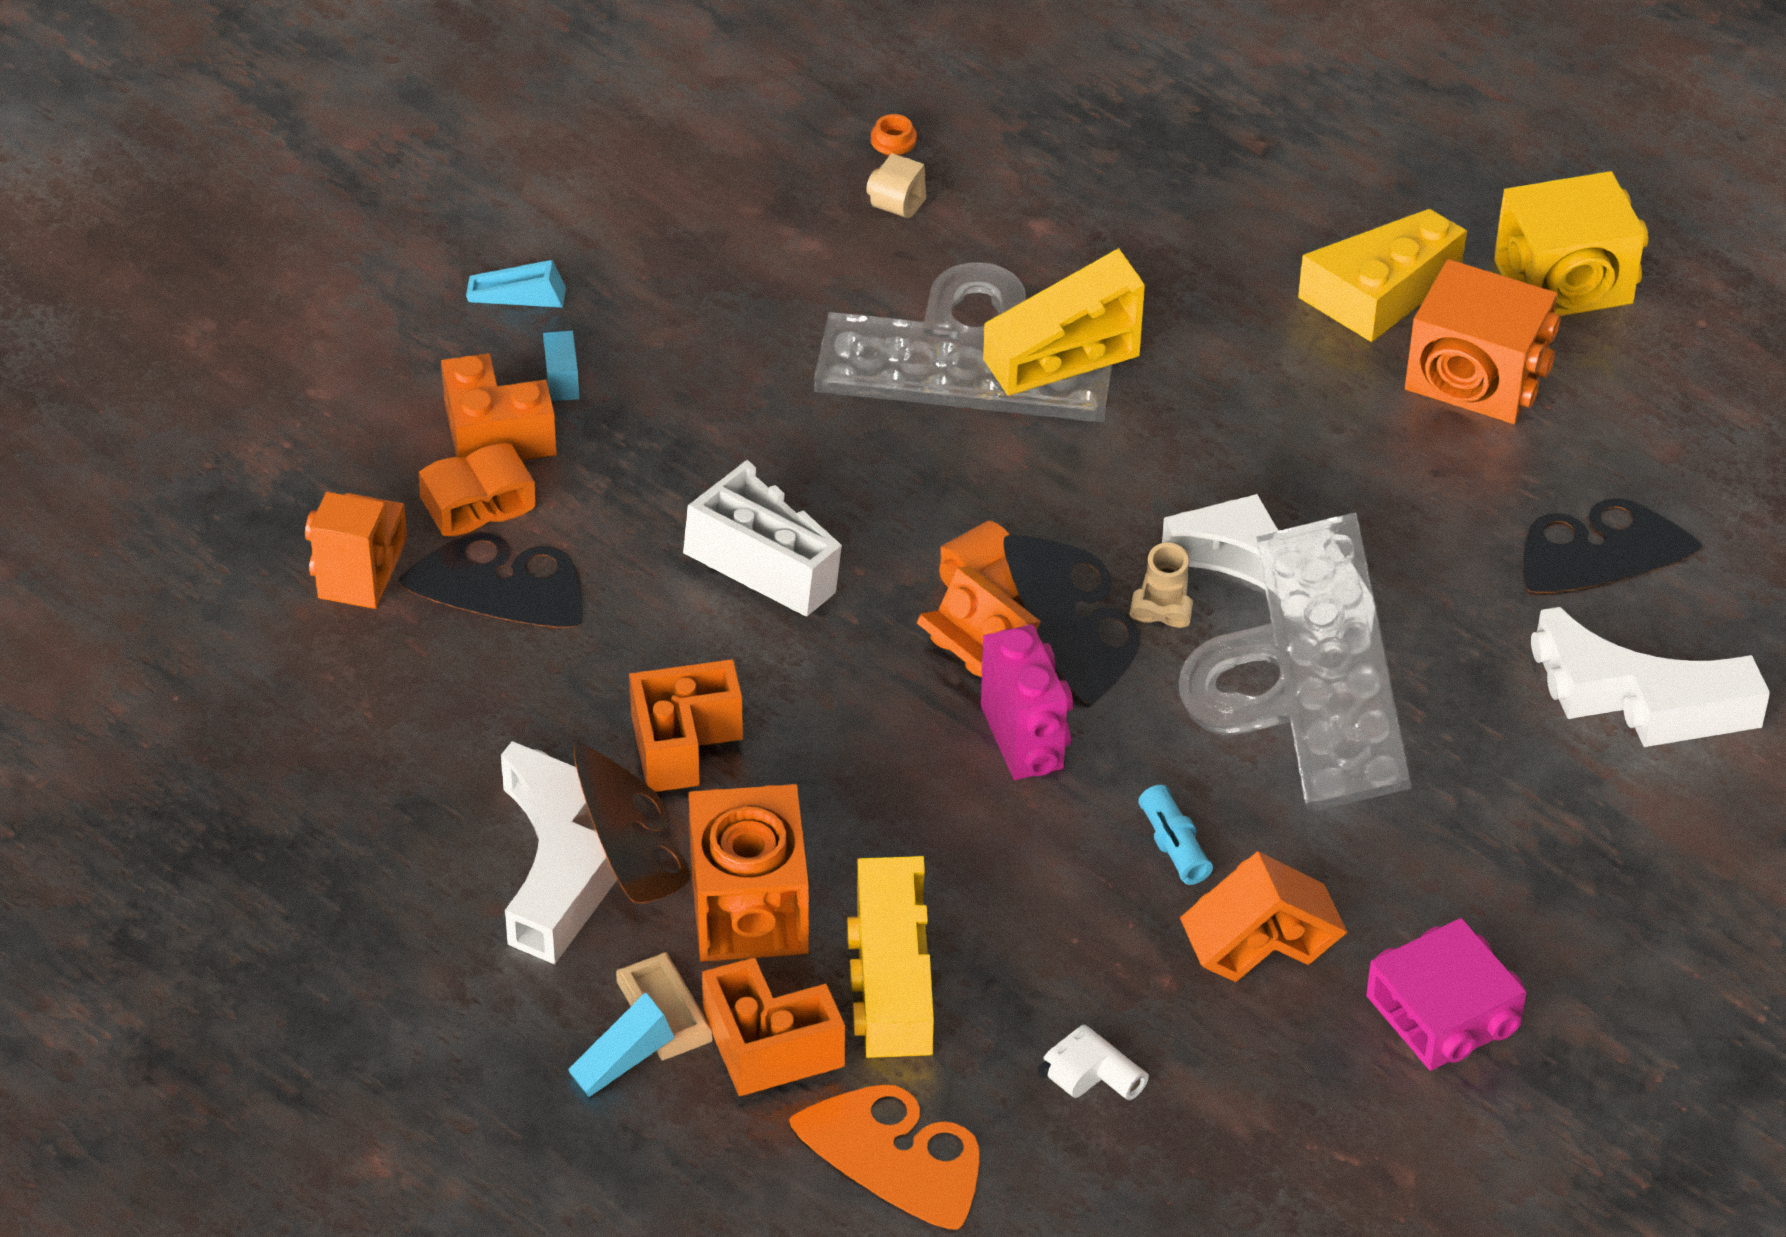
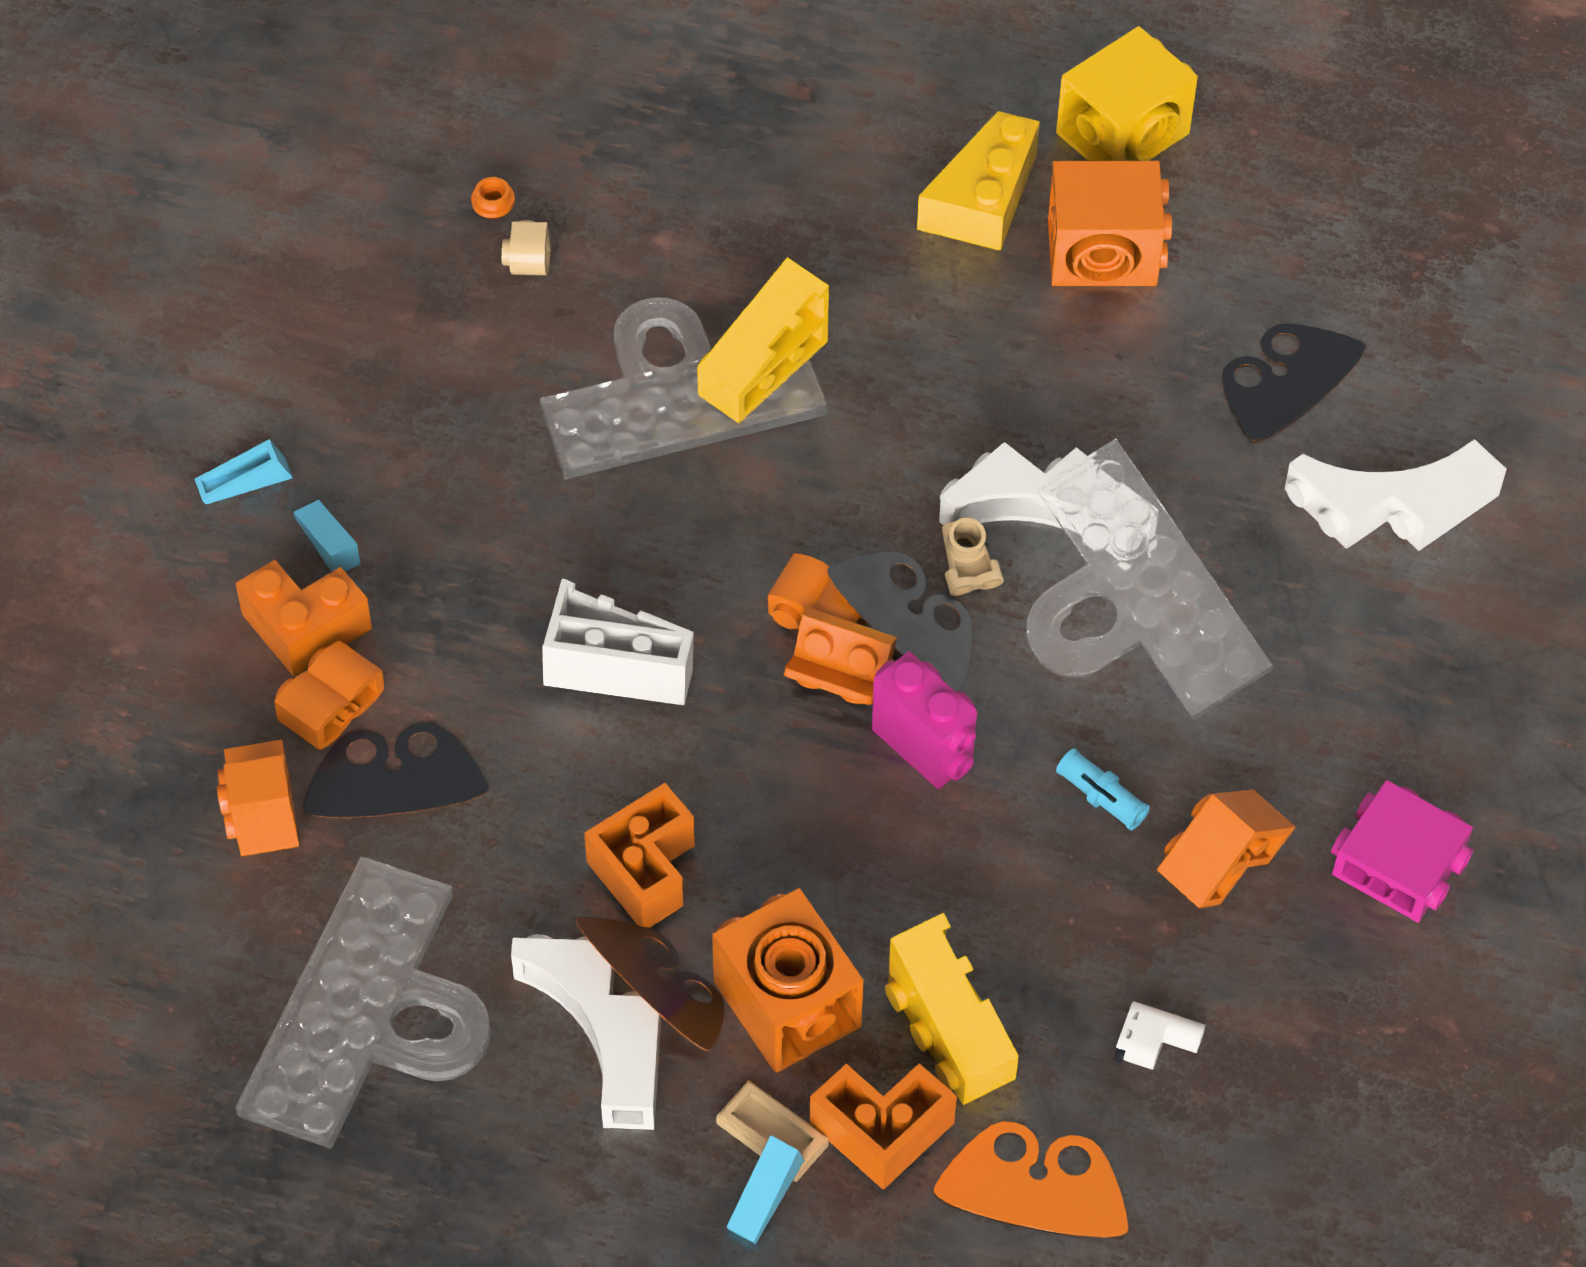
camera: 25 degrees left, 10 degrees up
none -> clear plate [235,856,491,1149]

